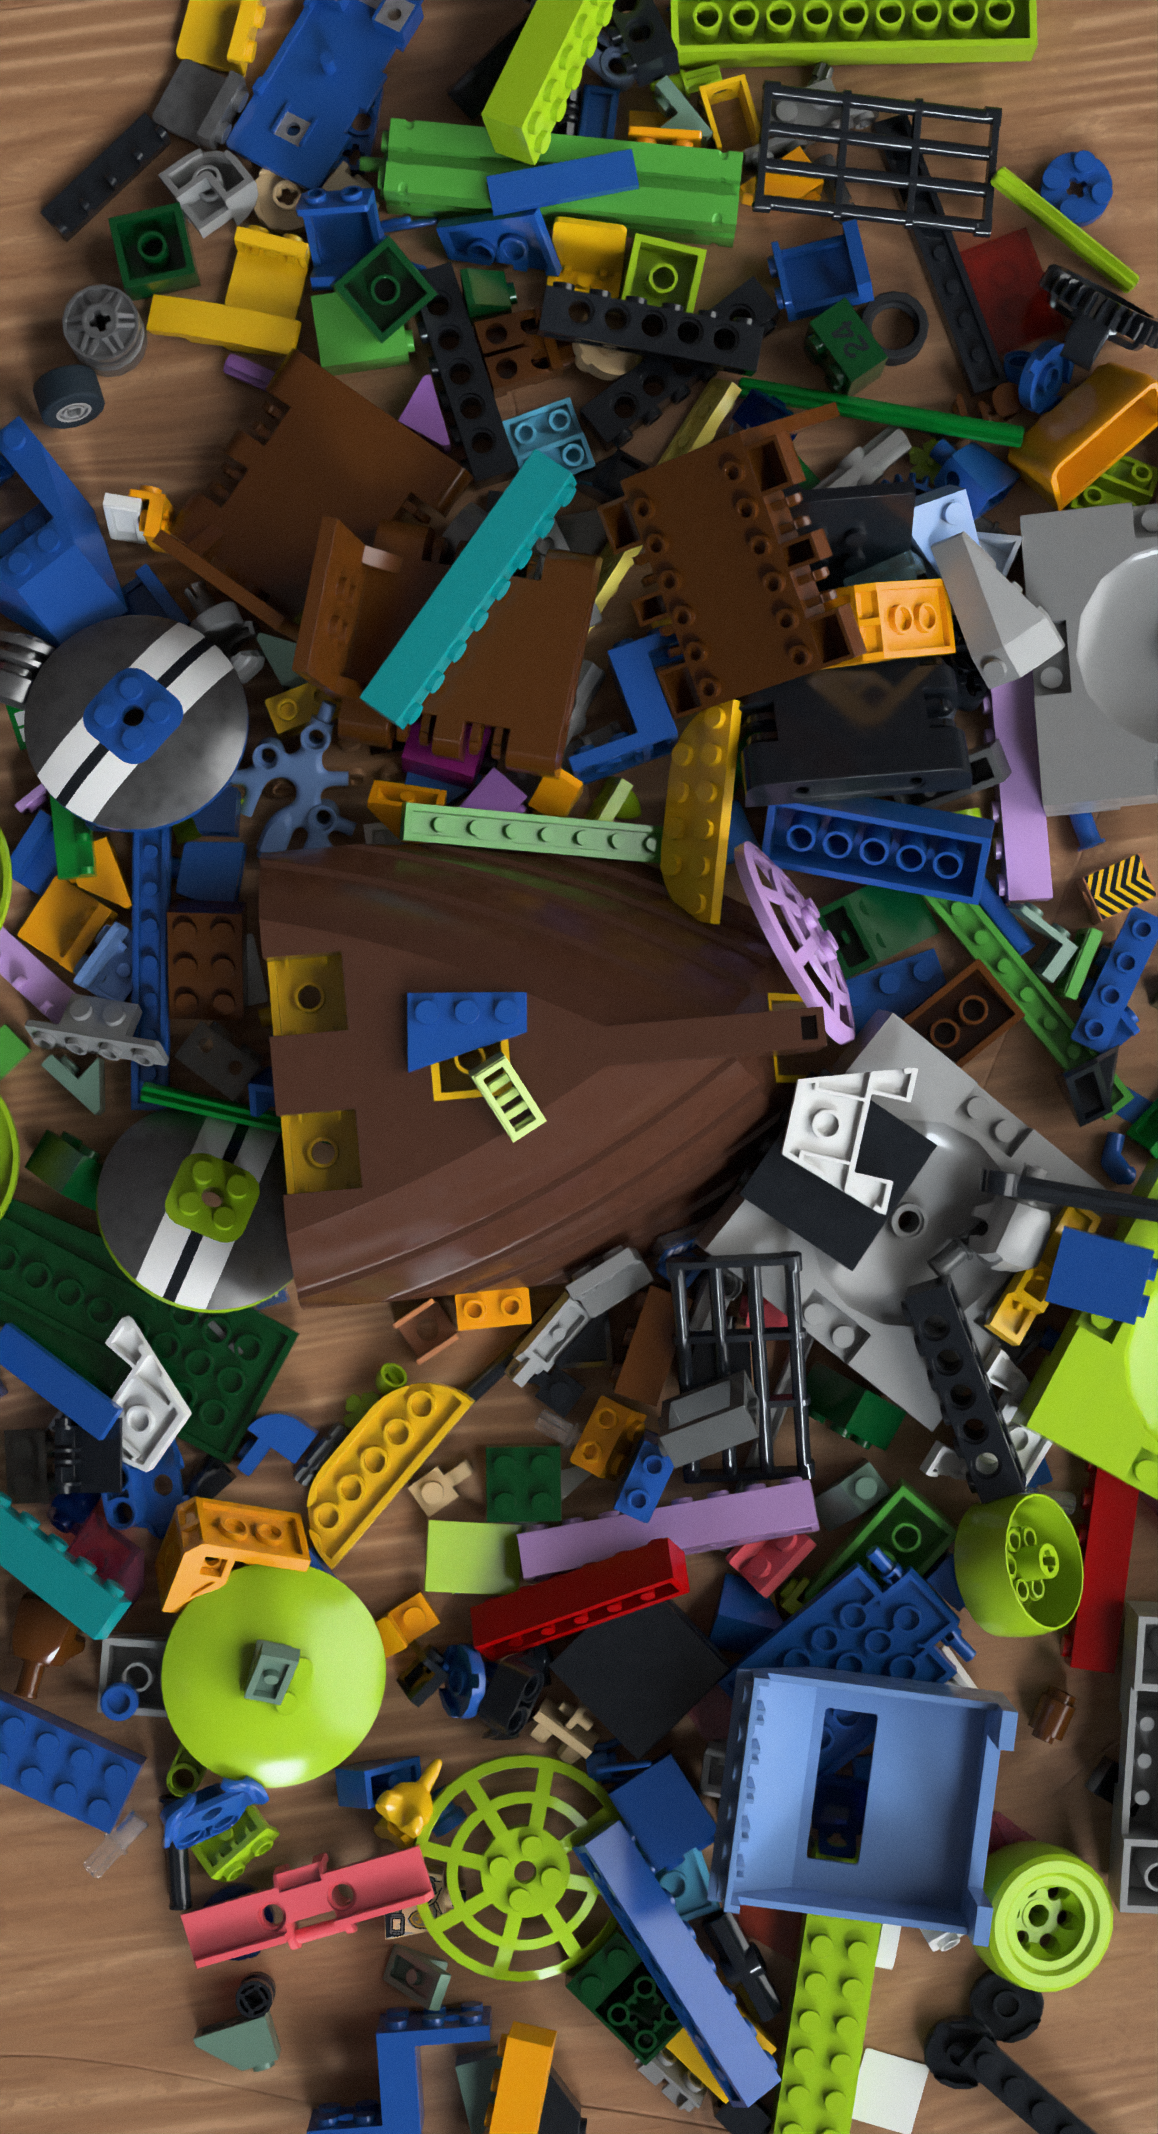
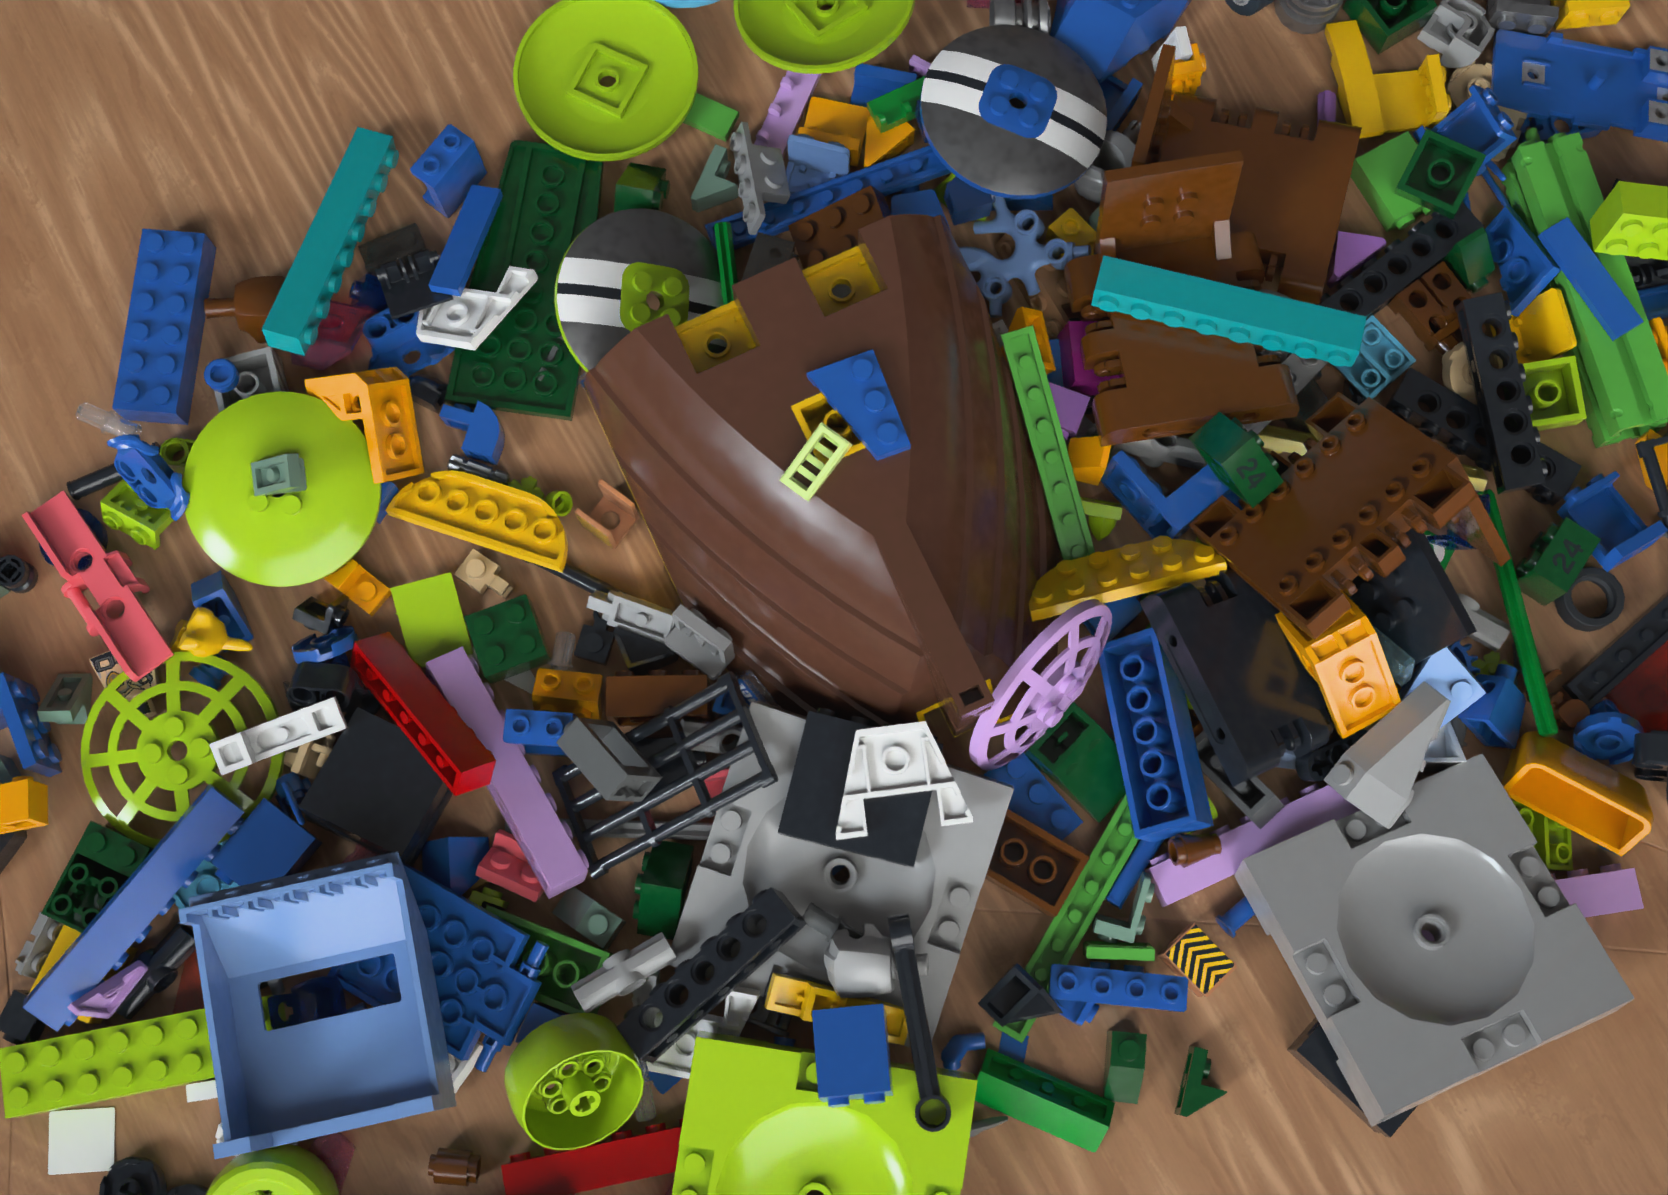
camera: 75 degrees right, 10 degrees down
light orange bracket [455,1287,533,1331] -> none
none -> lavender tile [68,960,149,1019]
none -> white slope [209,696,348,775]
none -> light grey piece [571,932,677,1013]
none -> reddish brown cone [1168,834,1222,868]
none -> dark green brick [1189,412,1284,508]

